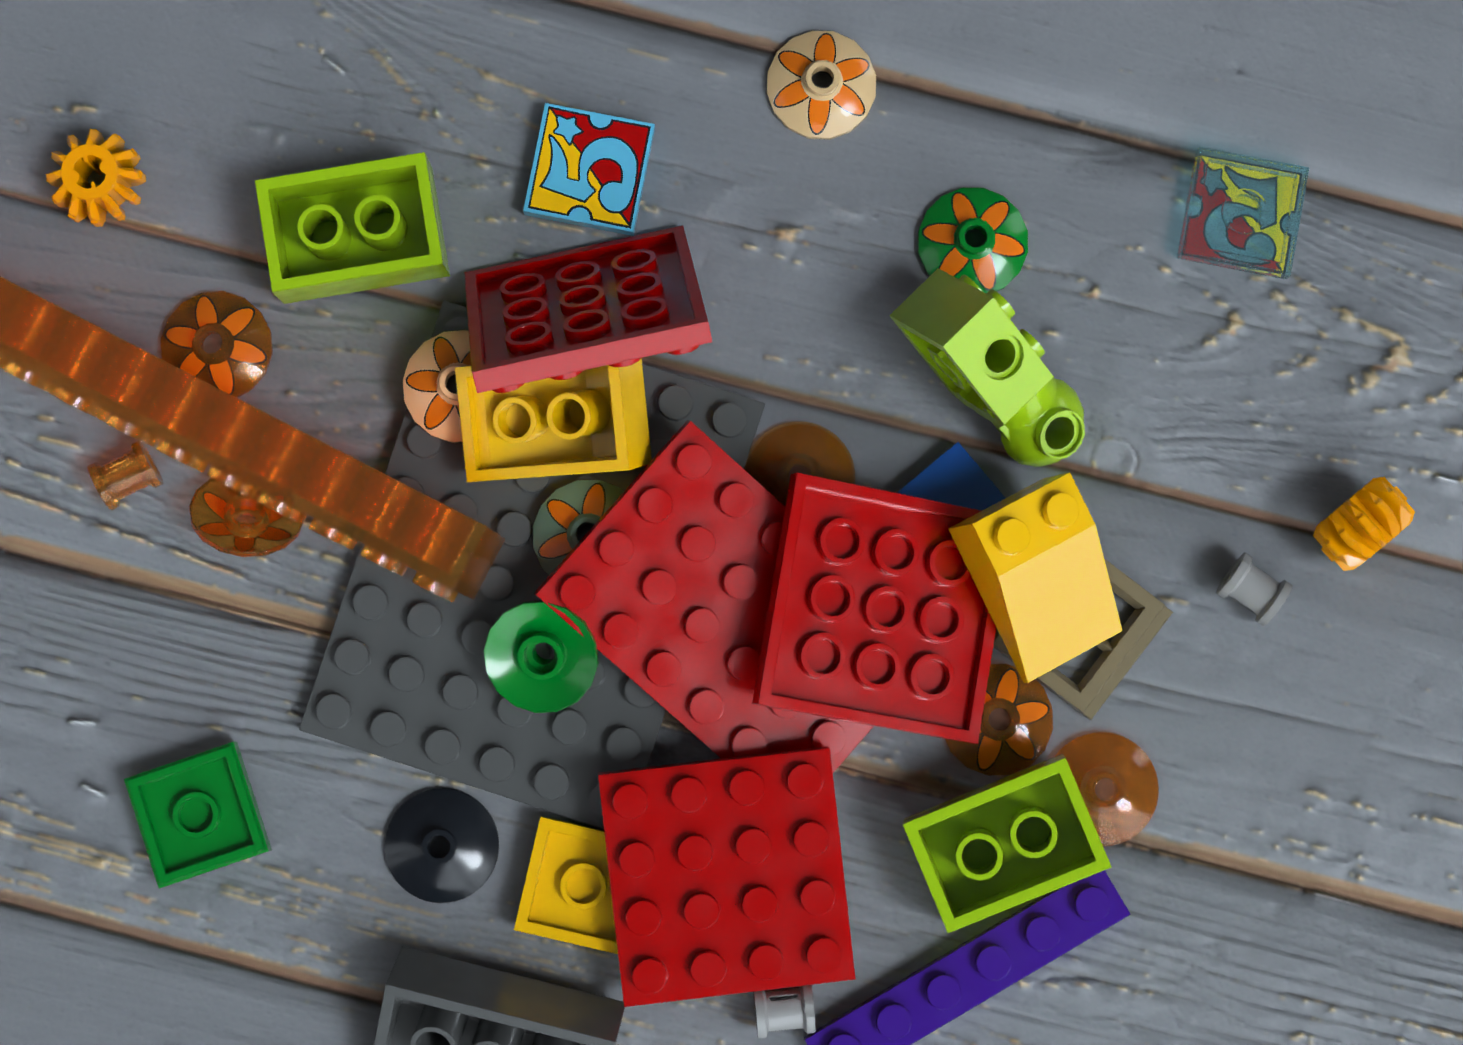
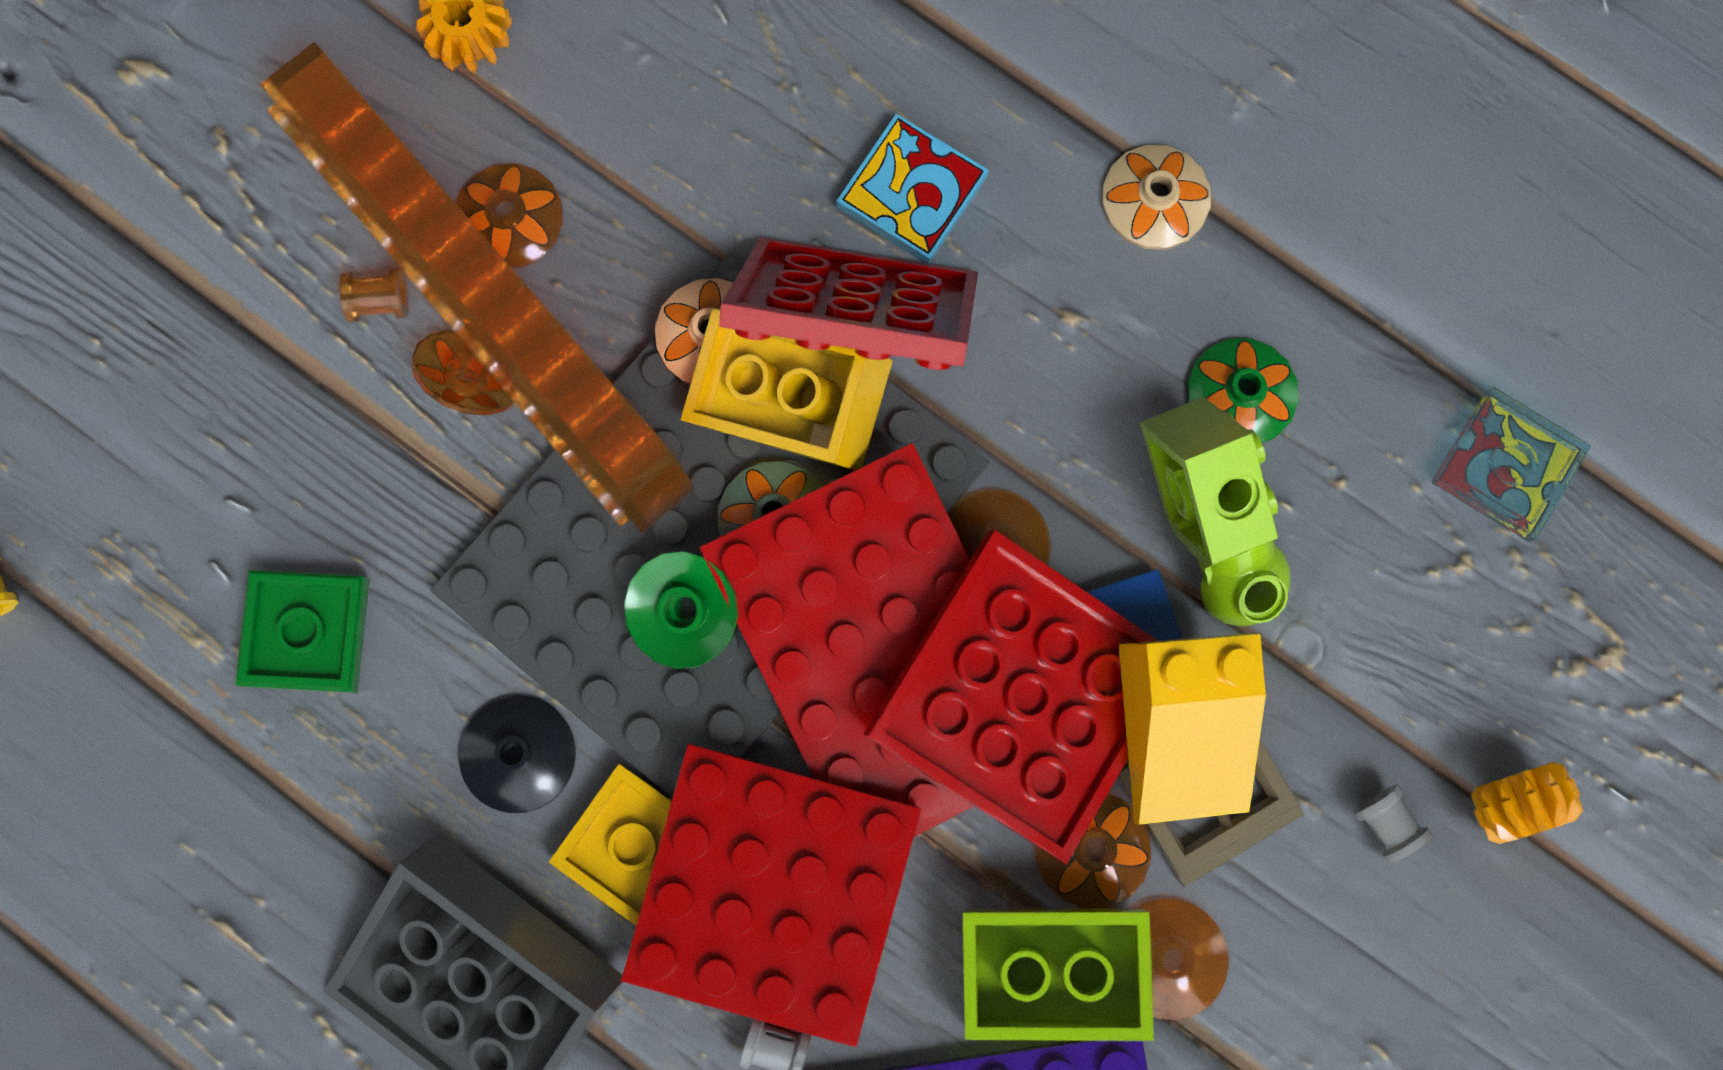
camera: 25 degrees right, 5 degrees down
lime brick [255,152,450,304] -> none

